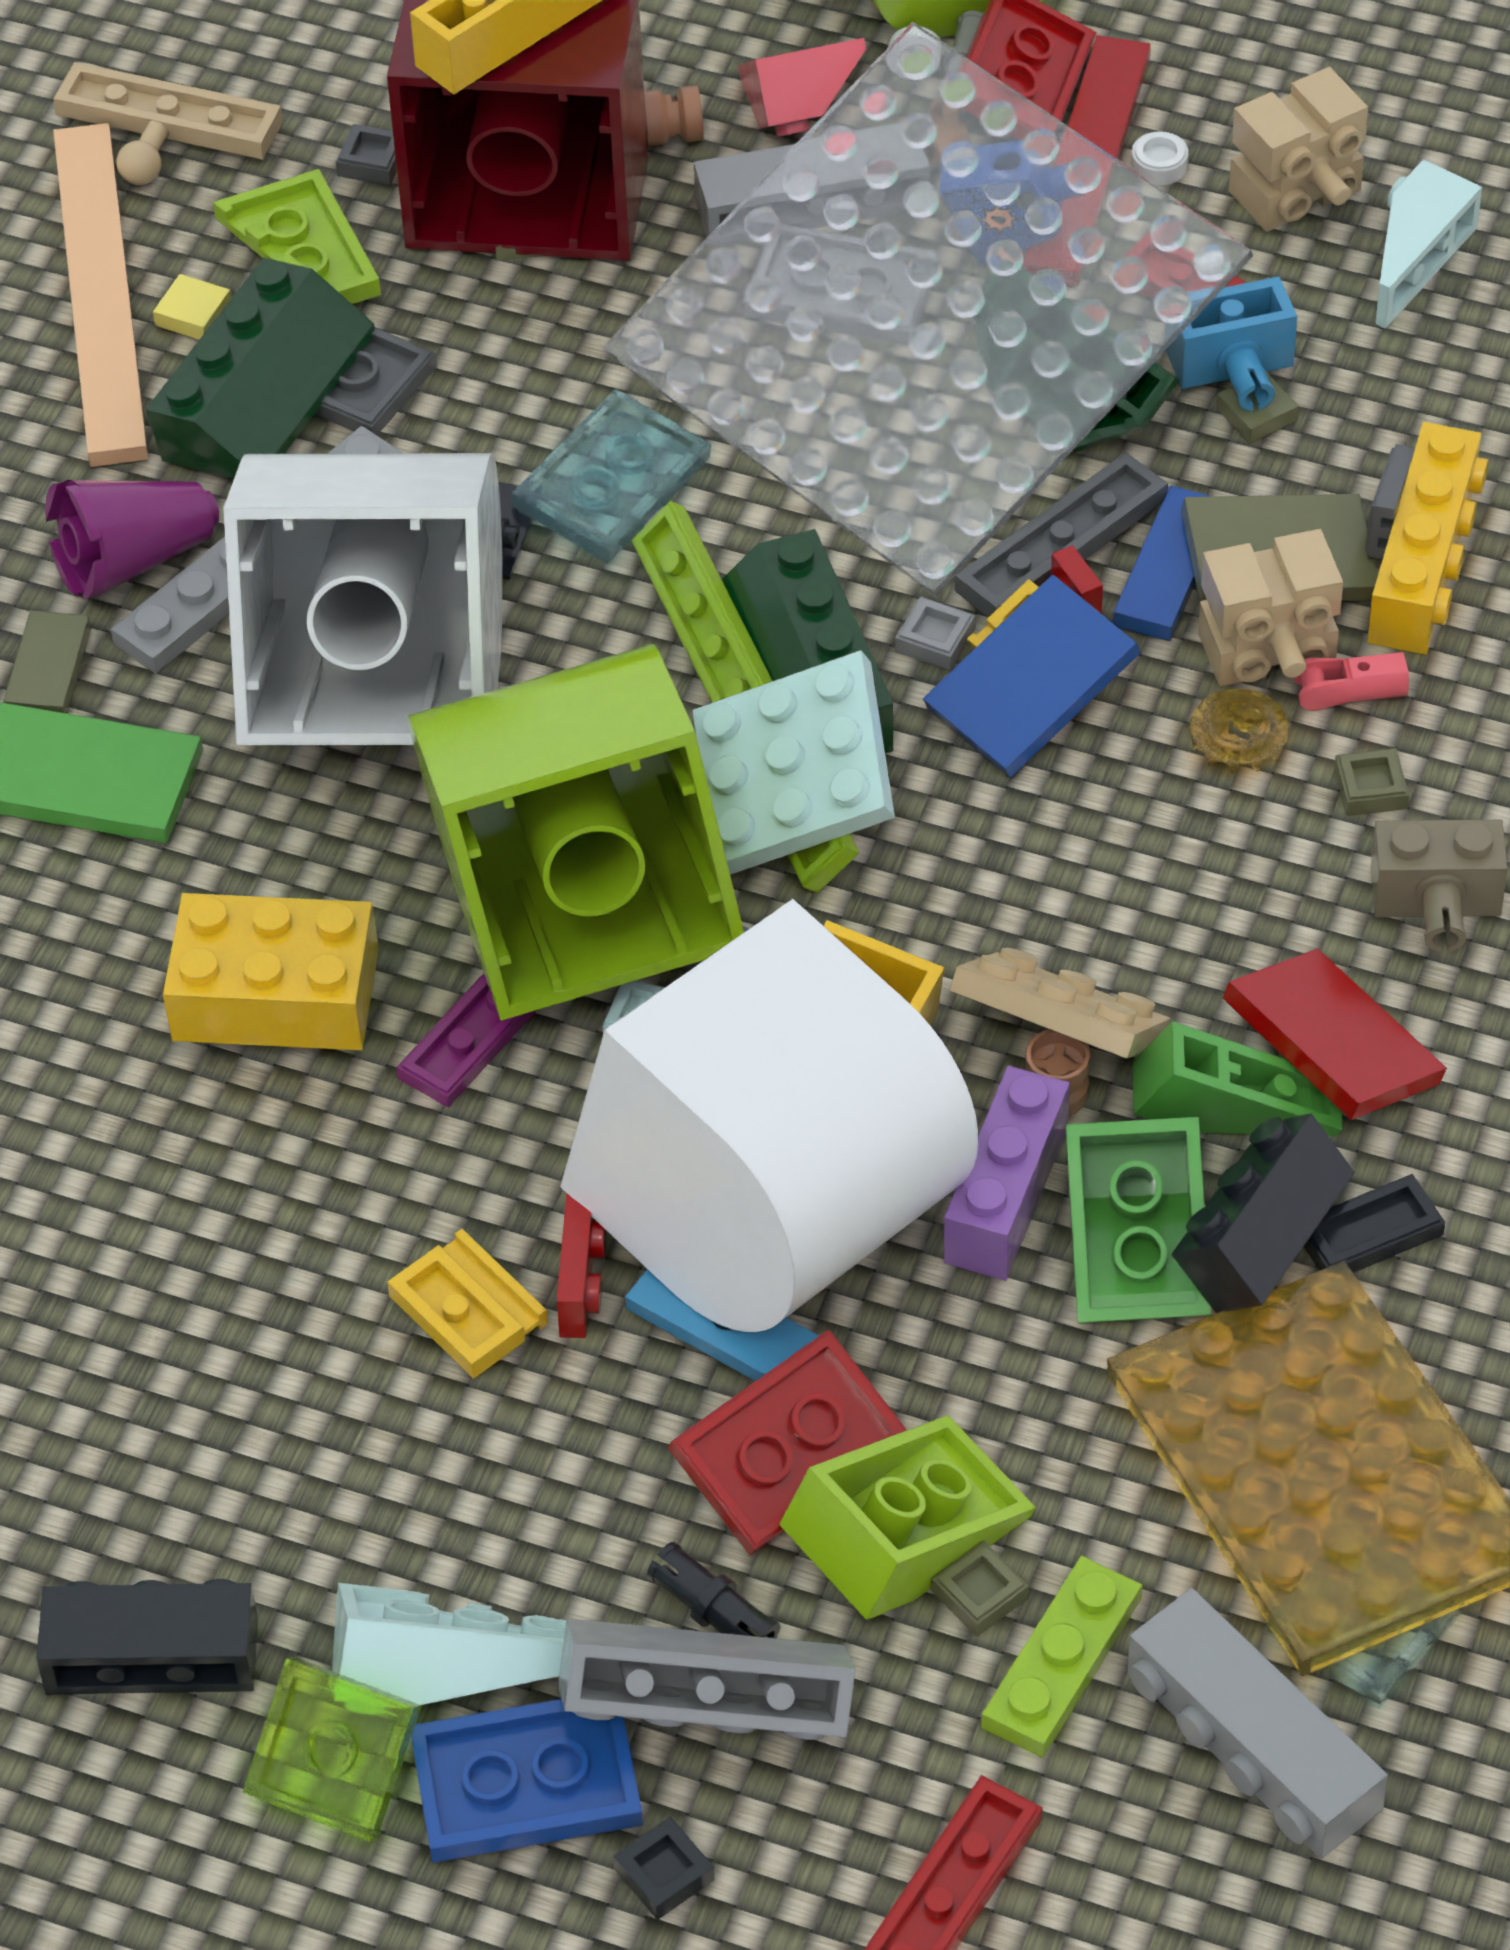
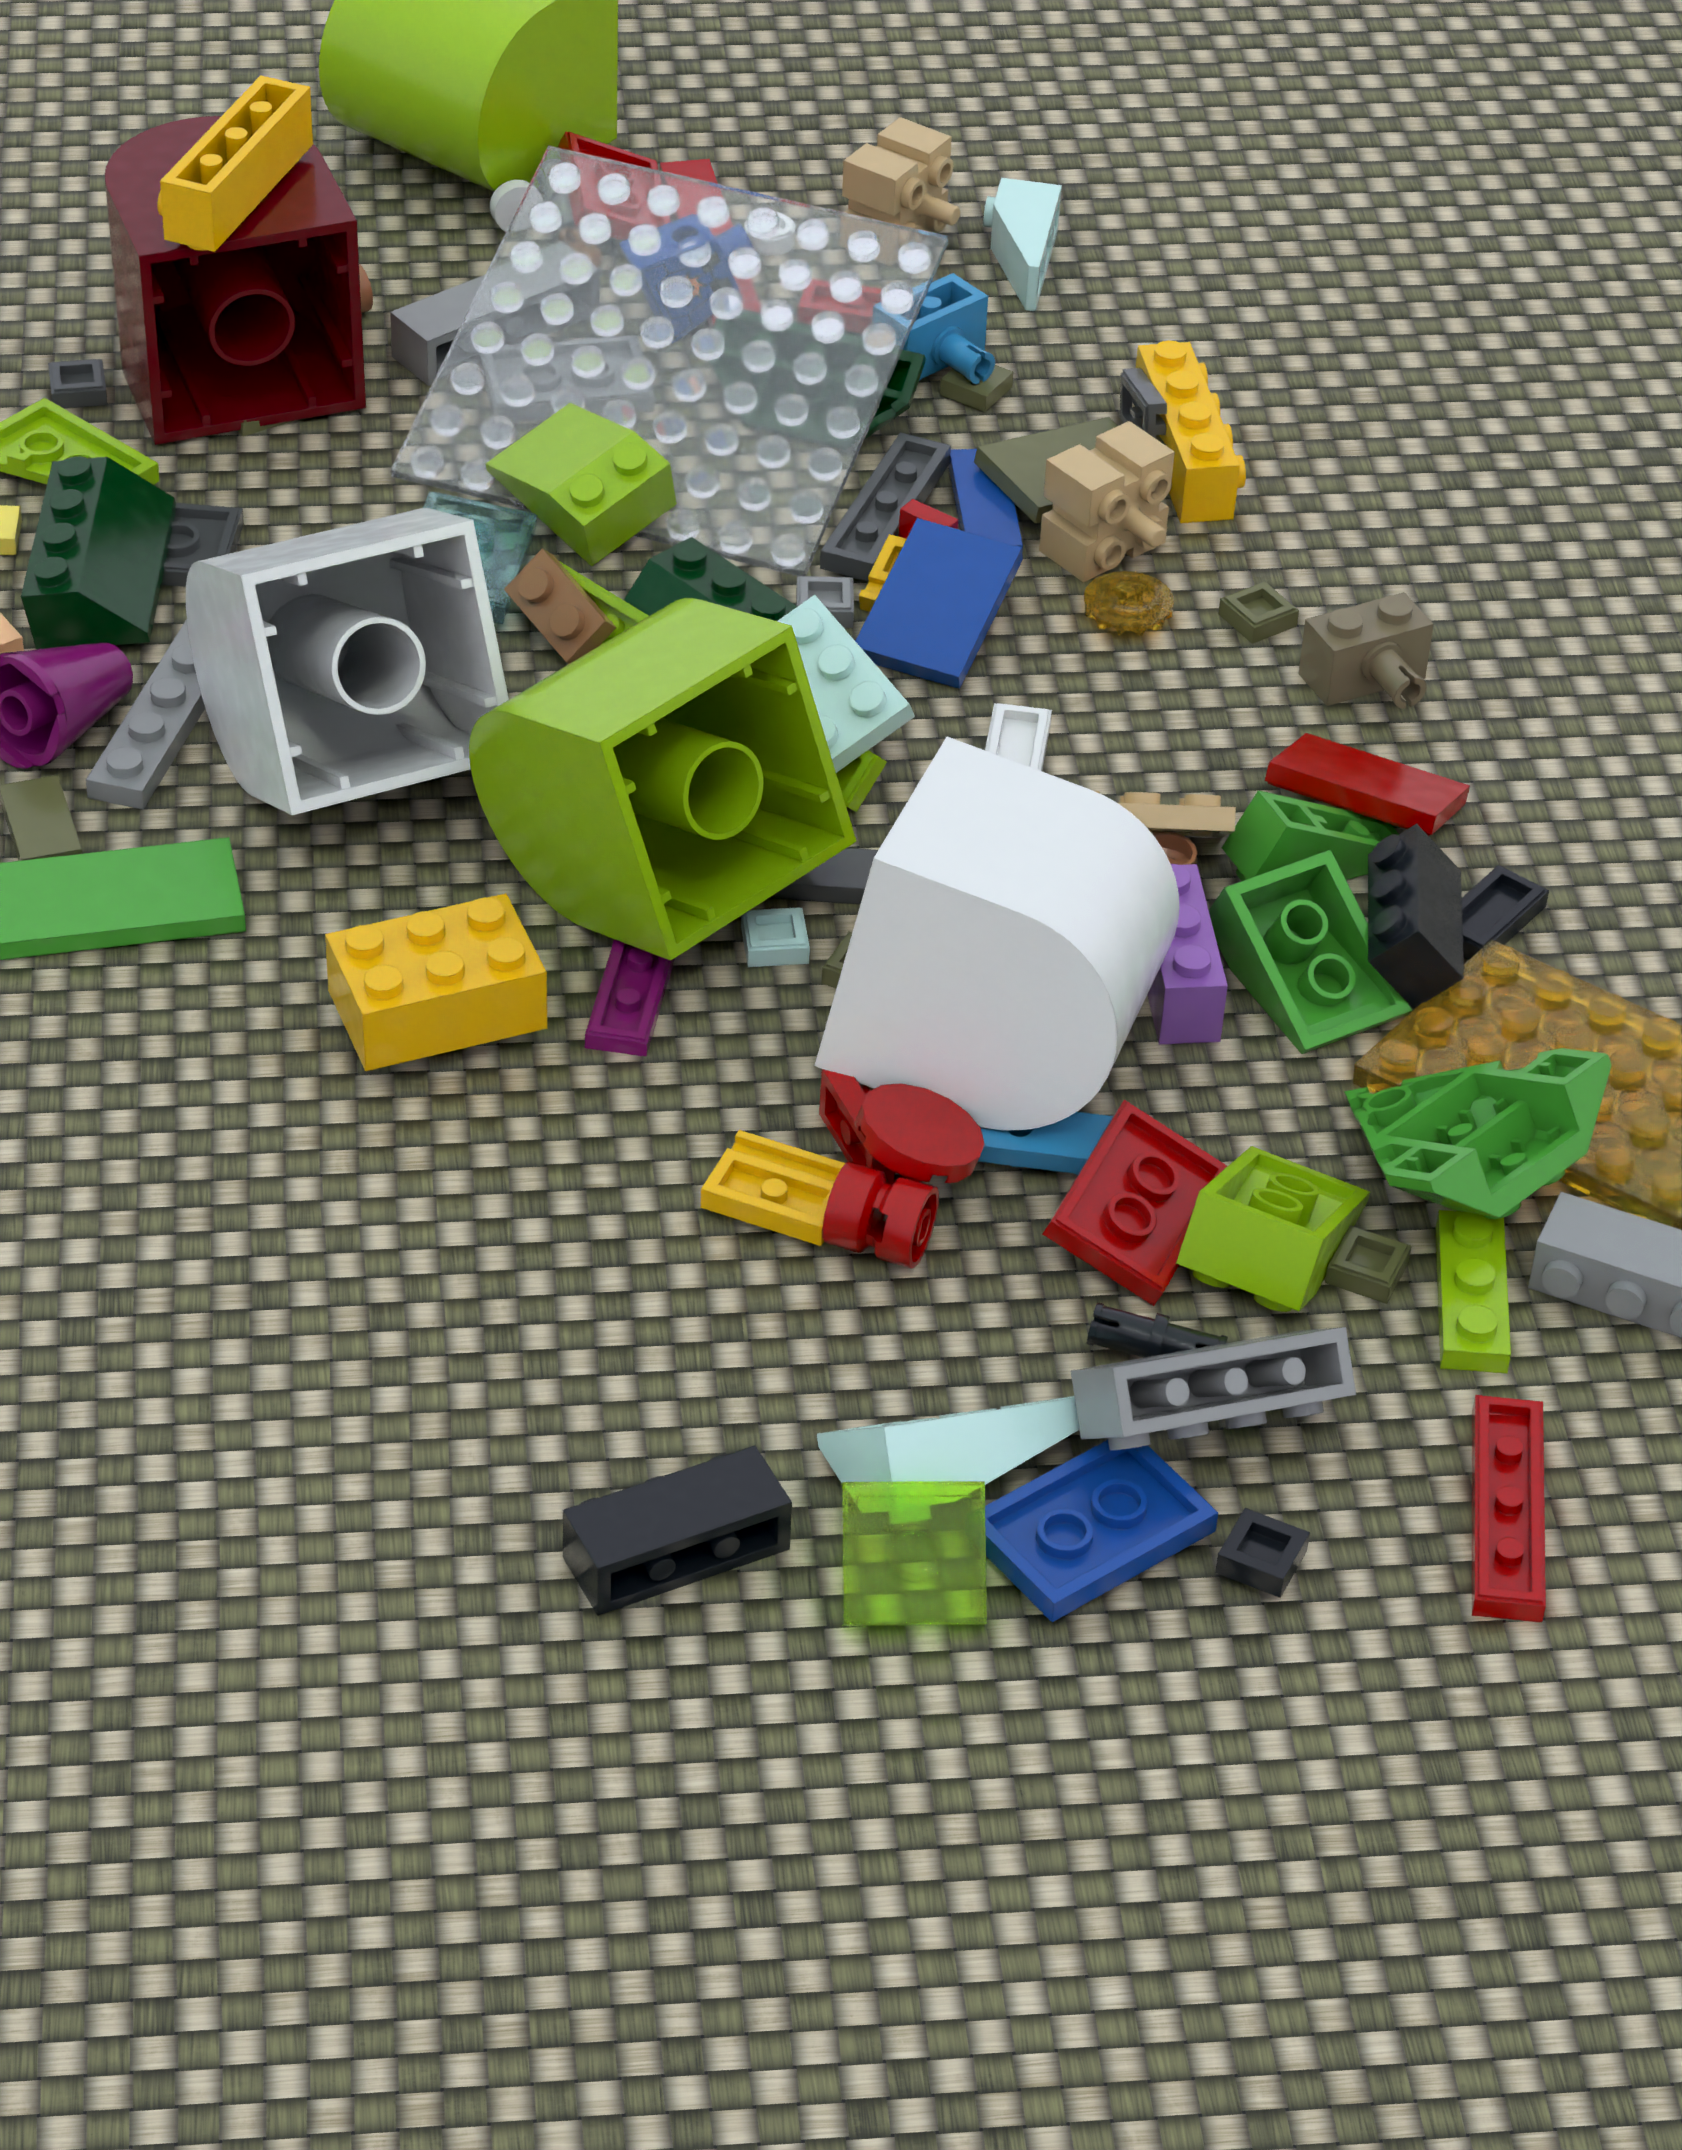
camera: 30 degrees left, 10 degrees down
coral slope [738,38,866,137] -> none
coral bar [1294,652,1409,711] -> none
none -> lime slope [485,403,677,567]
none -> medium nougat plate [504,548,616,664]
none -> red wheel [822,1162,939,1269]
none -> red tile [854,1083,985,1183]
none -> white tile [985,703,1052,771]
none -> bright green wedge [1344,1048,1612,1219]

